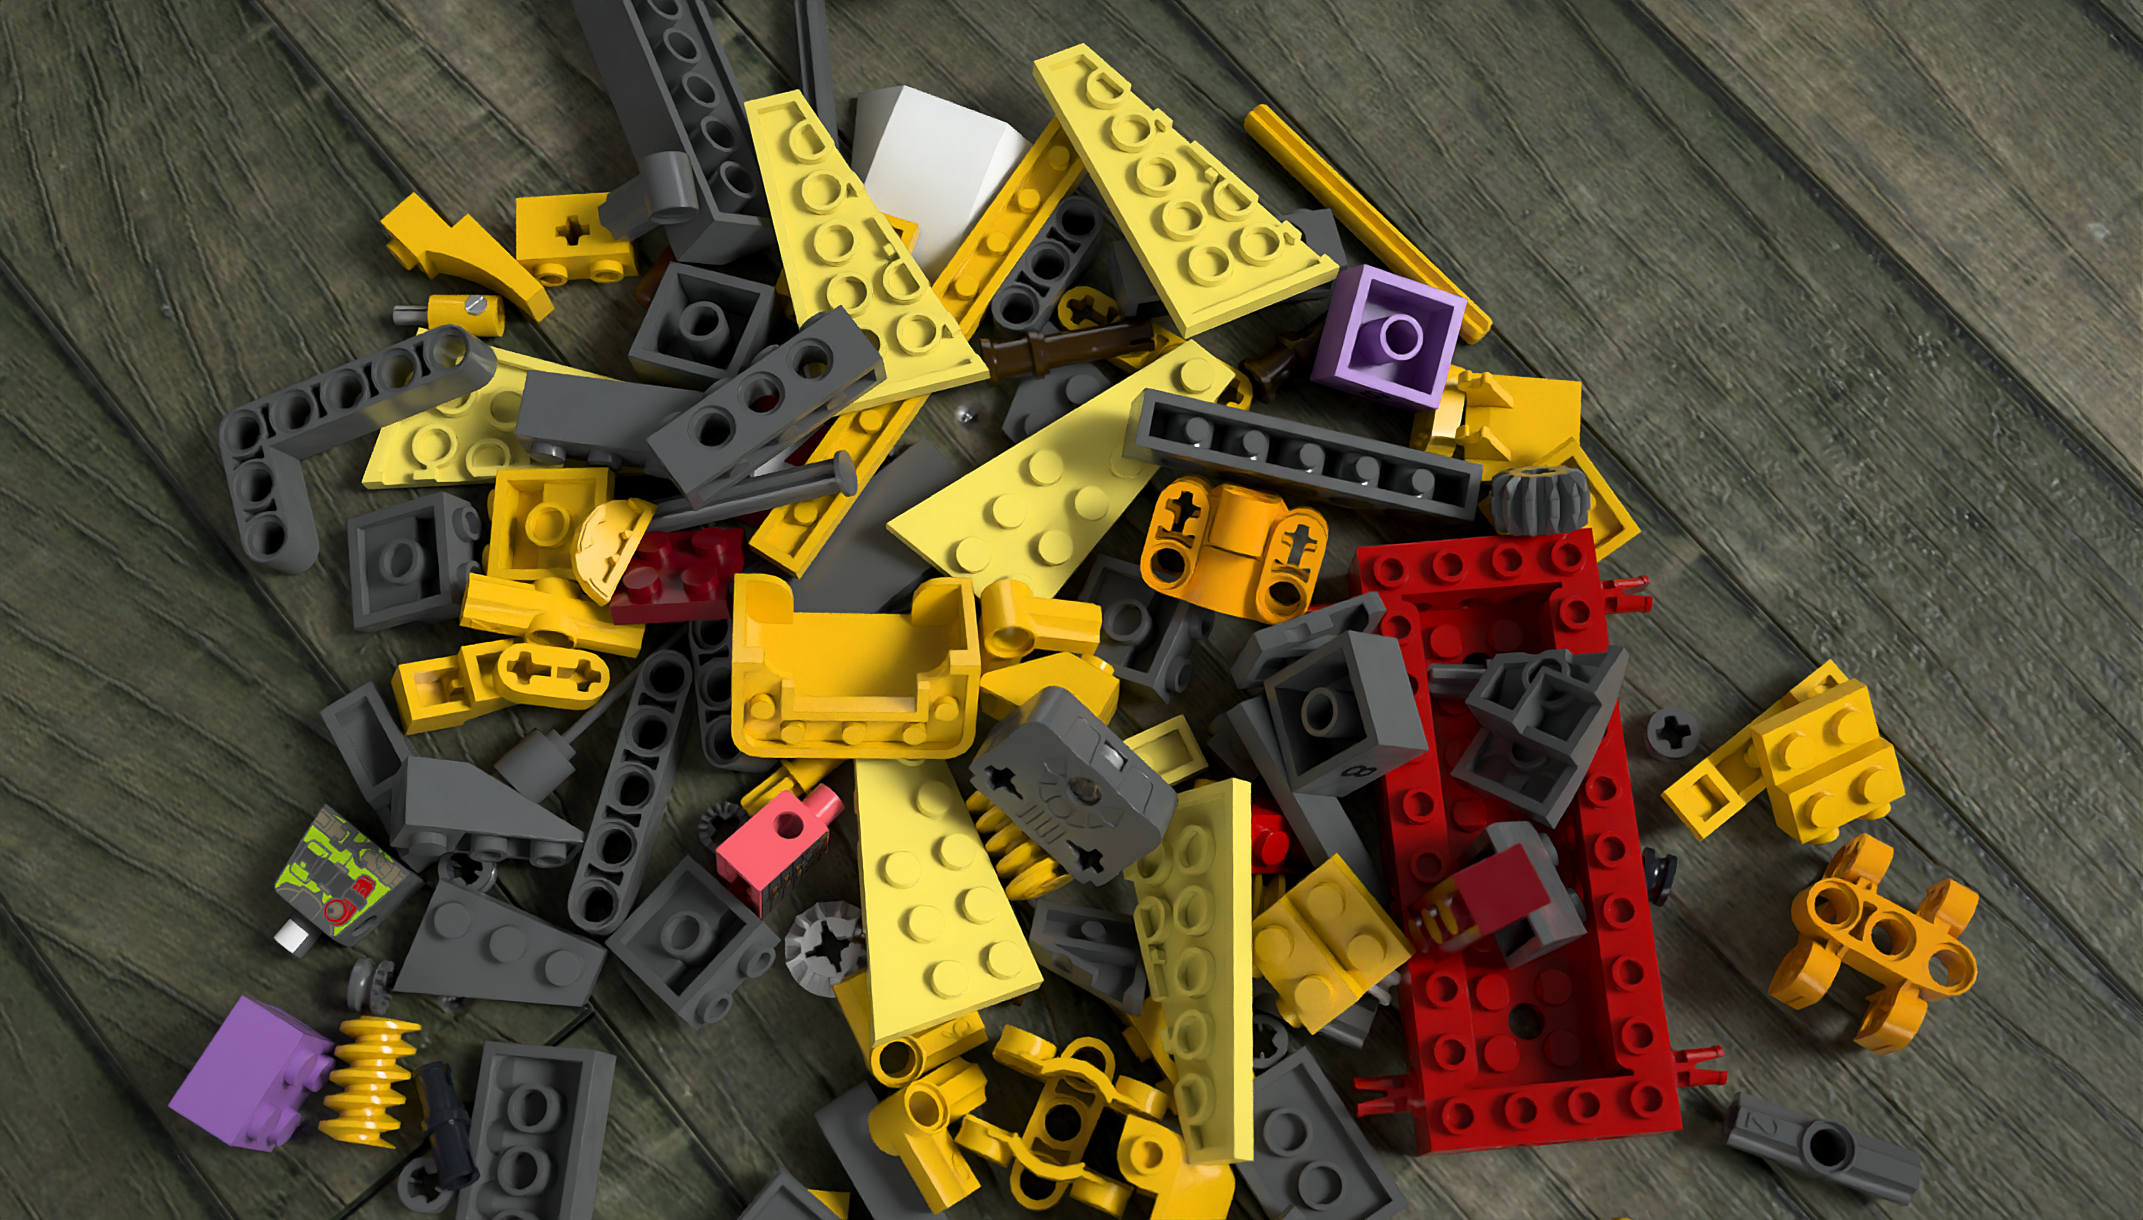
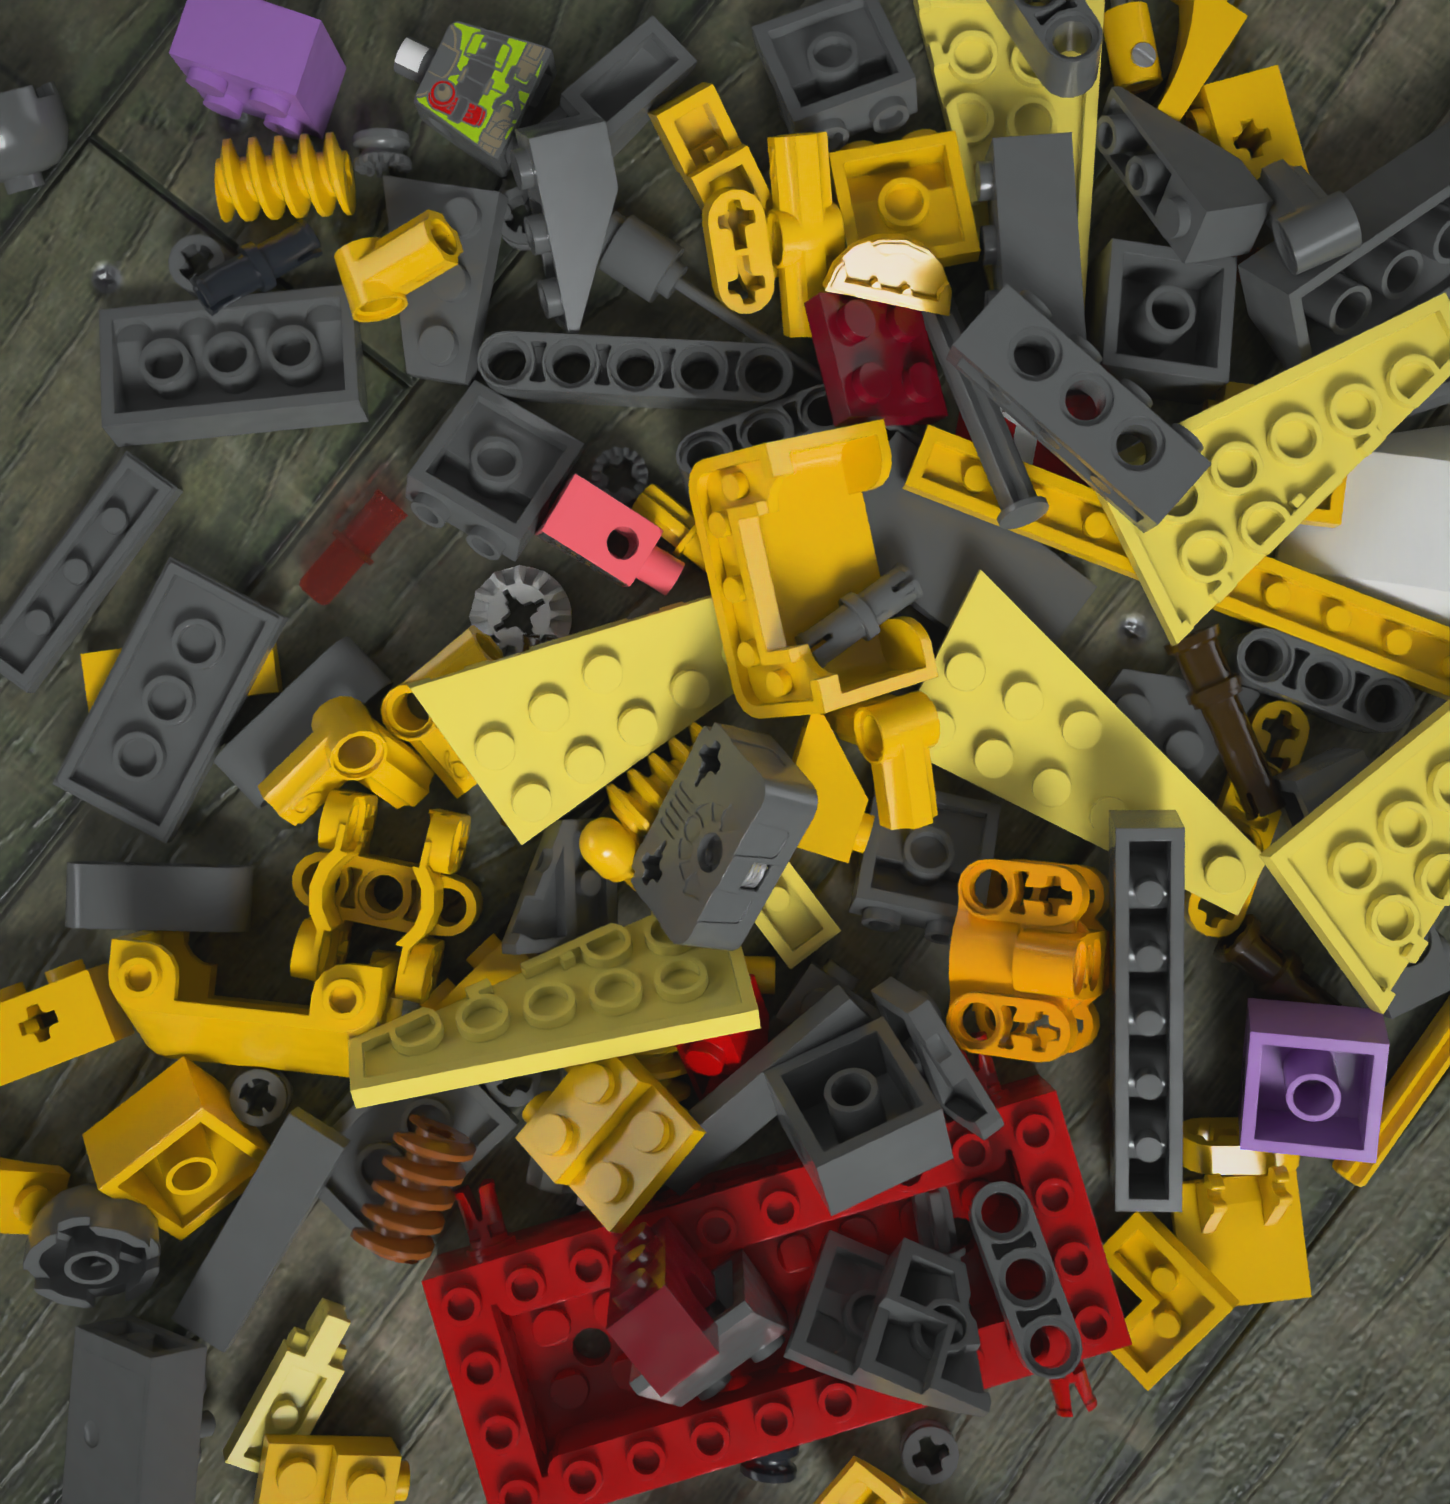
camera: 75 degrees right, 15 degrees up
dark grey gear [1489,465,1591,537] -> none
none -> clear red axle [299,489,408,606]
none -> yellow piece [334,209,463,323]
none -> dark orange piece [350,1114,477,1264]
none -> yellow cylinder [579,817,639,891]
none -> dark grey pin [795,563,923,668]
none -> dark grey beam [968,1181,1083,1380]
none -> dark grey slope [1095,86,1273,264]

